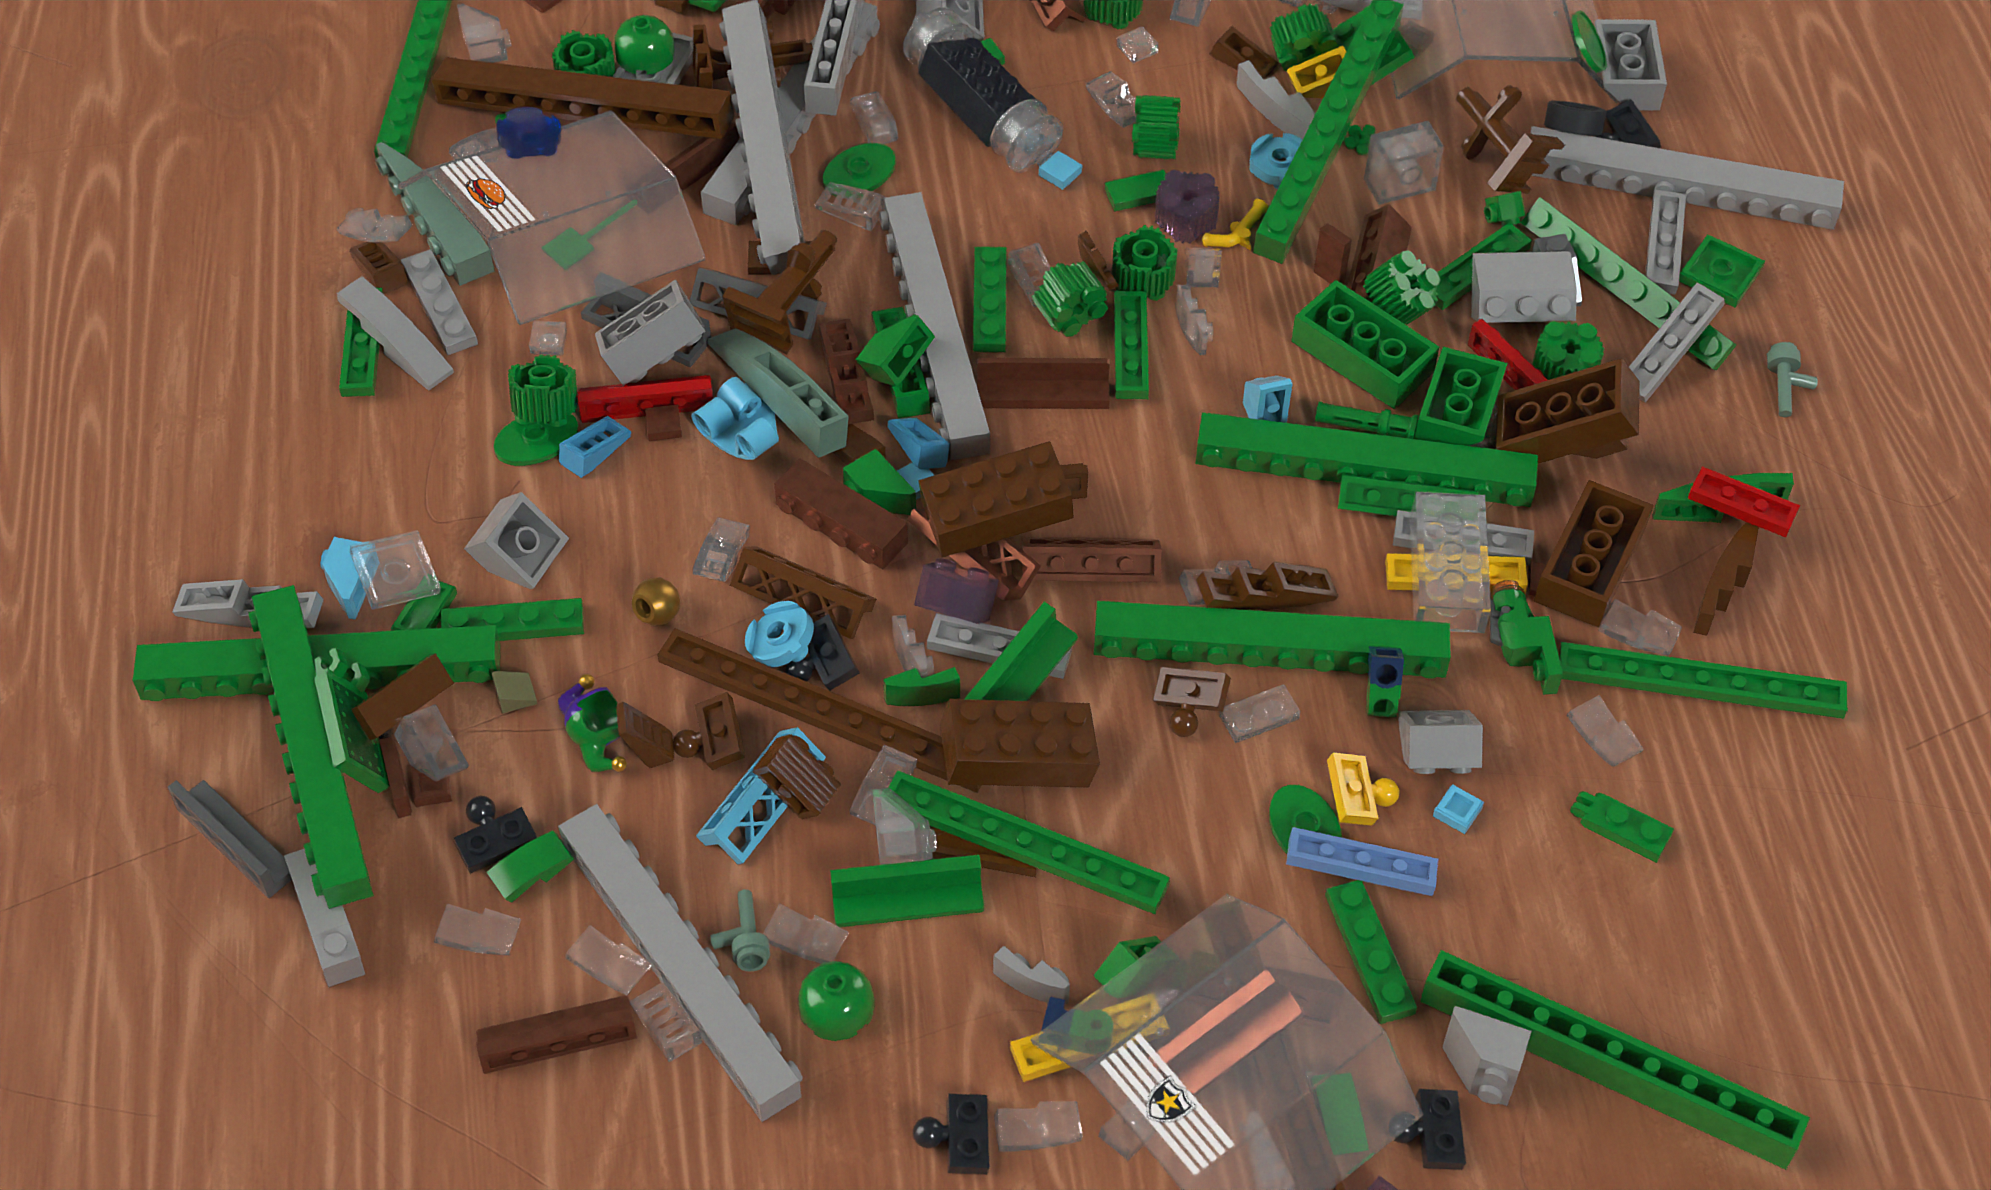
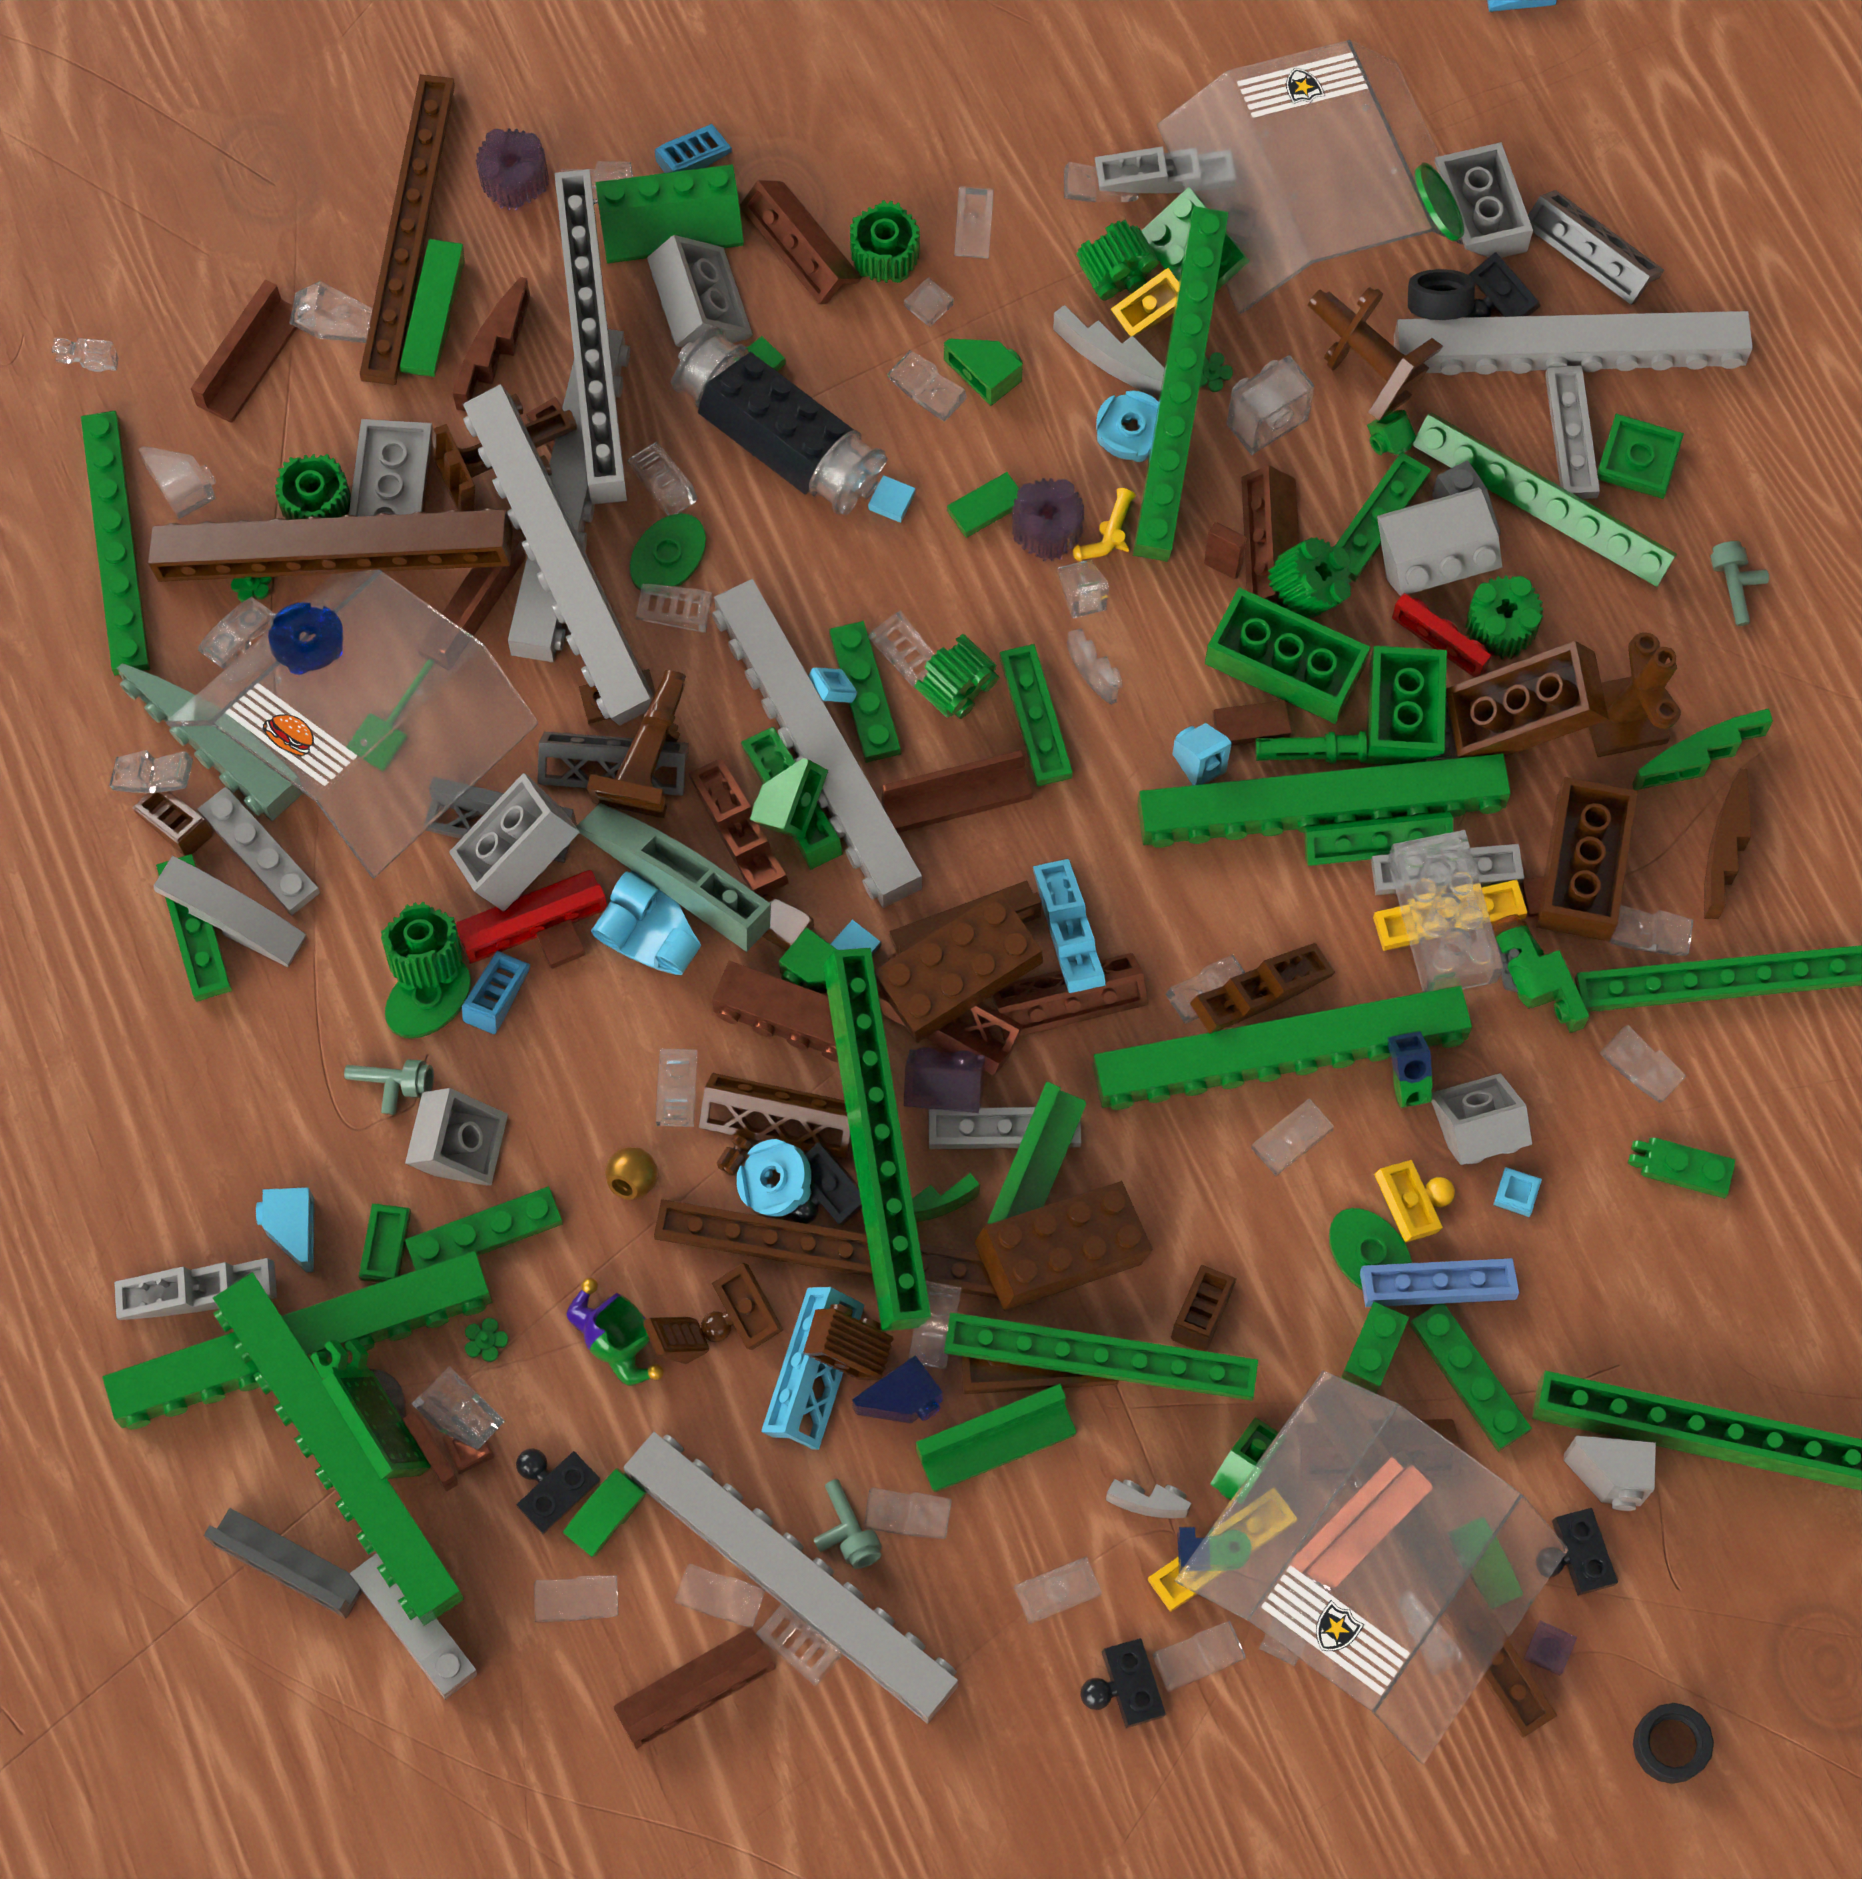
camera: 15 degrees left, 15 degrees up
clear tile [349,530,441,610] -> none
reddish brown tile [351,653,454,740] -> none
olive slope [492,671,538,713] -> none
clear plate [529,321,567,355] -> none
green cylinder [614,15,675,75] -> none
green cylinder [798,961,875,1041] -> none
clear slope [873,788,937,865] -> none
dark azure slope [887,418,950,469] -> none
clear slope [892,615,934,678] -> none
reddish brown dish [1077,231,1118,291] -> none
green brick [1112,225,1178,301] -> none
green brick [1132,95,1181,159] -> none
plate [1153,667,1231,737] -> none
reddish brown slope [1210,26,1278,79] -> none
light grey plate [1629,283,1725,403] -> none
red plate [1688,466,1800,538] -> none
none -> sand green piece [344,1059,434,1115]
none -> green plant [465,1318,508,1362]
none -> reddish brown piece [717,1134,753,1176]
none -> medium azure tile [808,667,857,703]
none -> green brick [823,948,931,1332]
none -> clear blue slope [852,1355,943,1424]
none -> green slope [944,339,1023,406]
none -> clear plate [1014,1556,1102,1624]
none -> medium azure slope [1033,859,1106,993]
none -> reddish brown slope [1171,1265,1237,1352]
none -> copper tile [1213,700,1292,746]
none -> green brick [1341,1302,1409,1397]
none -> dark grey fence [1528,190,1664,305]
none -> reddish brown piece [1589,632,1681,757]

